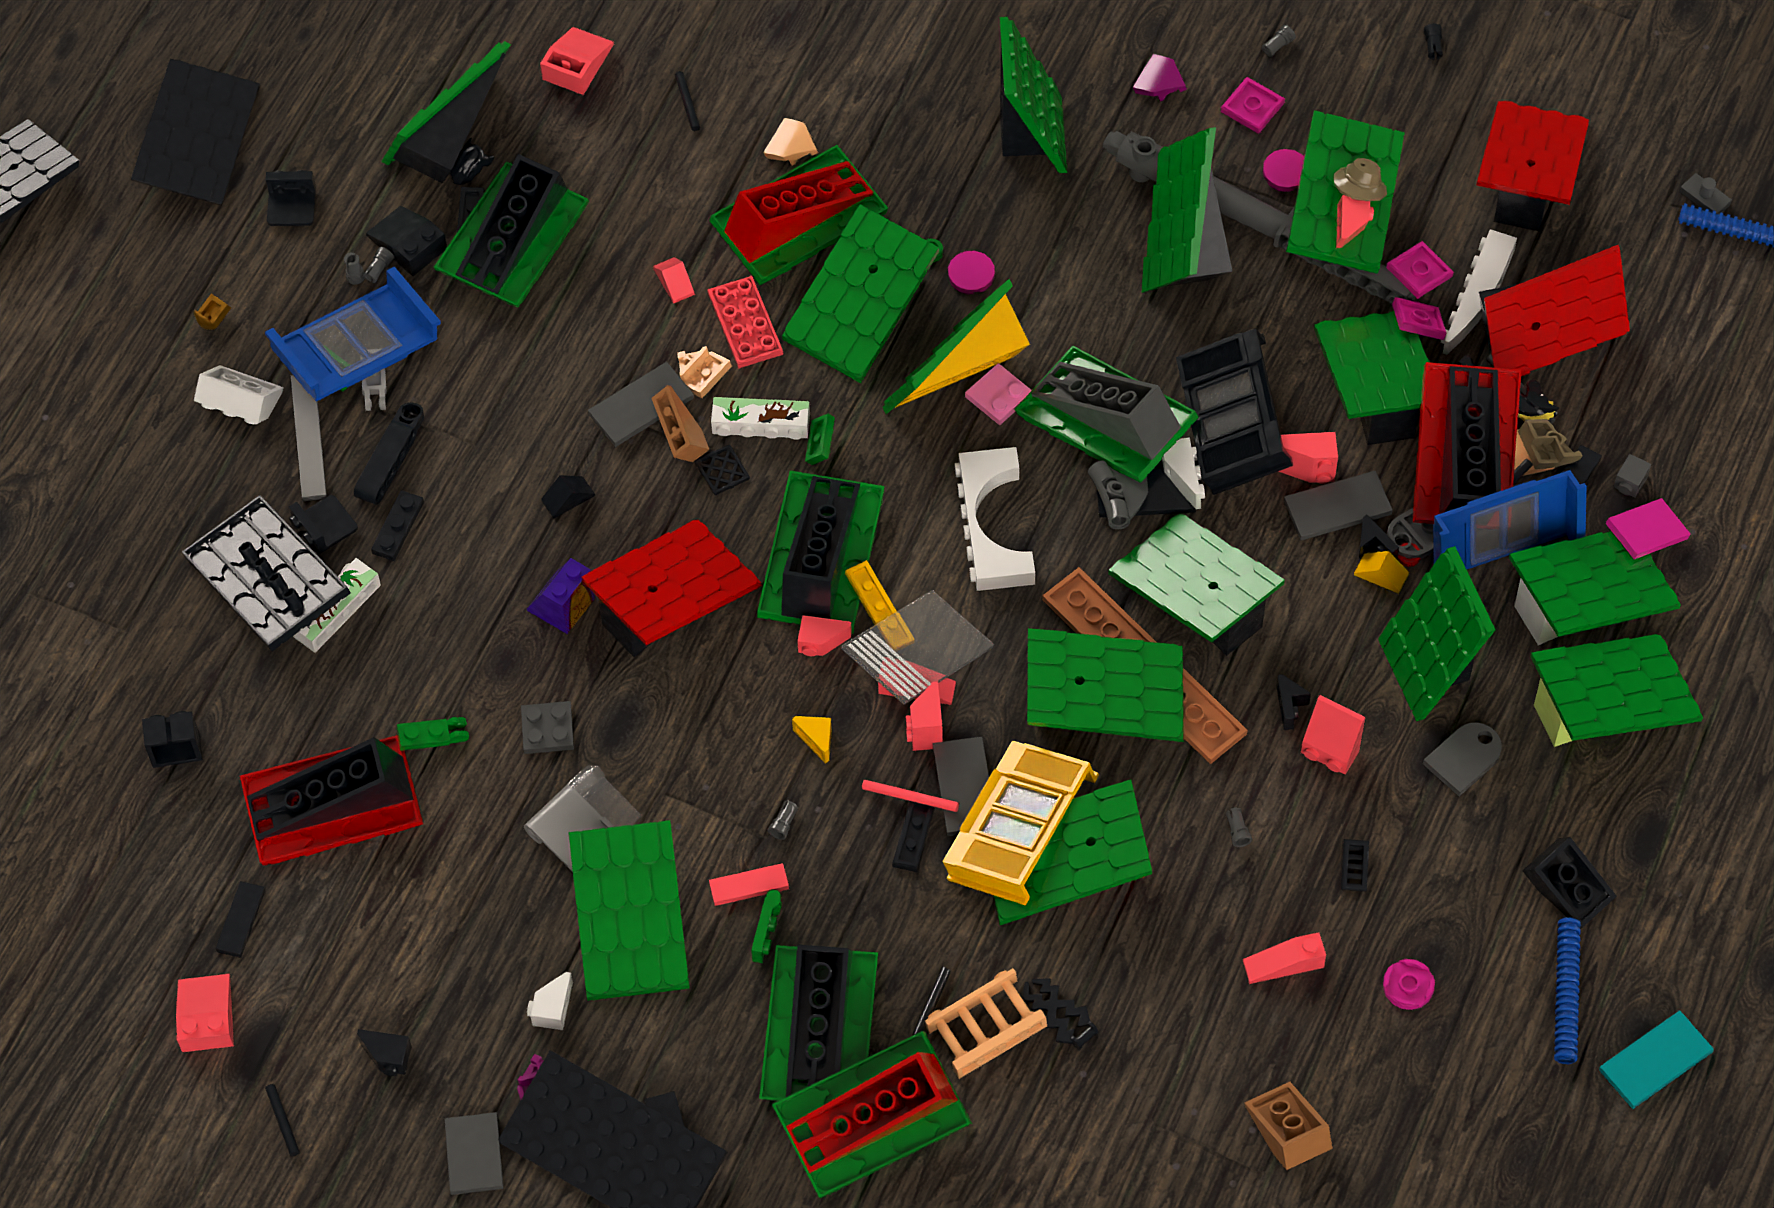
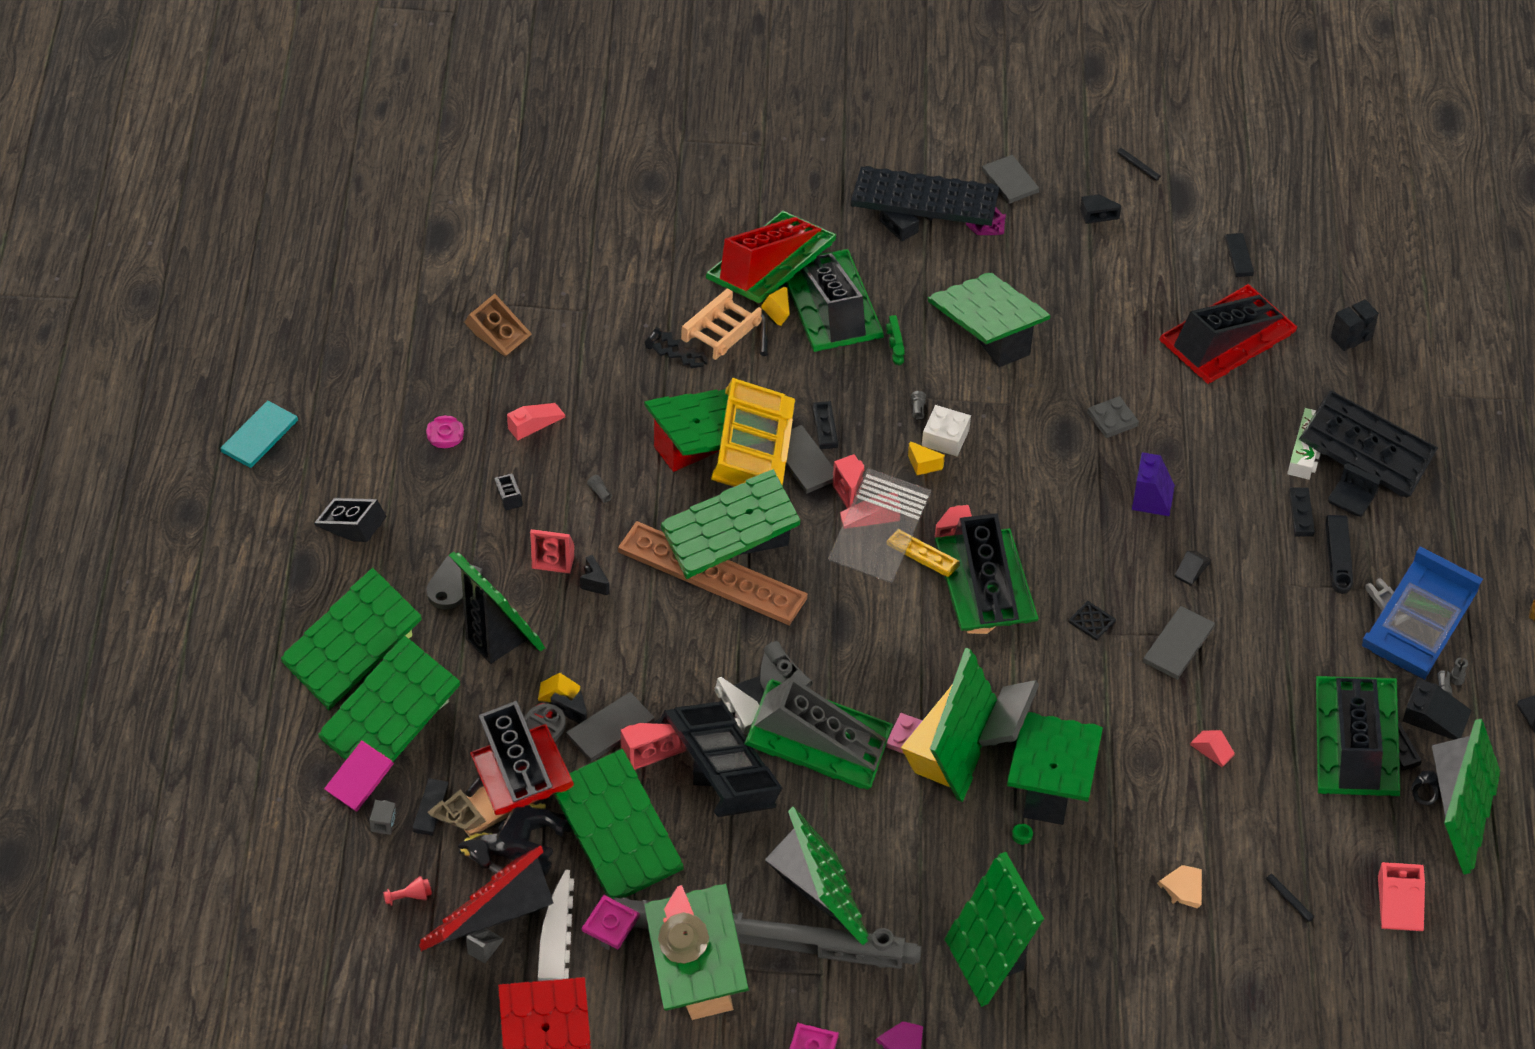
camera: 155 degrees right, 10 degrees down
coral slope [176,974,234,1052] -> none
white slope [194,365,284,424] -> none
light grey tile [291,375,327,502] -> none
green hinge [396,717,469,751] -> none
door [524,765,642,872] -> none
white slope [527,972,573,1030] -> none
red piece [582,520,762,657] -> none
medium nougat slope [651,385,709,462] -> none
light nougat slope [677,346,732,398] -> none
coral tile [708,276,783,369] -> none
red piece [709,145,888,285] -> none
coral tile [709,863,789,906] -> none
white brick [711,397,810,439] -> none
green plate [805,413,835,465] -> none
coral bar [862,780,959,812] -> none
dark pink tile [948,251,995,294] -> none
white arch [955,447,1035,591] -> none
piece [1108,514,1285,656] -> none
dark pink tile [1263,149,1304,192] -> none
dark pink tile [1392,297,1447,340] -> none
blue piece [1433,470,1587,570] -> none
blue piece [1554,917,1581,1064] -> none
none -> coral piece [383,876,432,905]
none -> yellow slope [761,287,789,326]
none -> white brick [922,405,971,456]
none -> dark grey tile [979,680,1039,746]

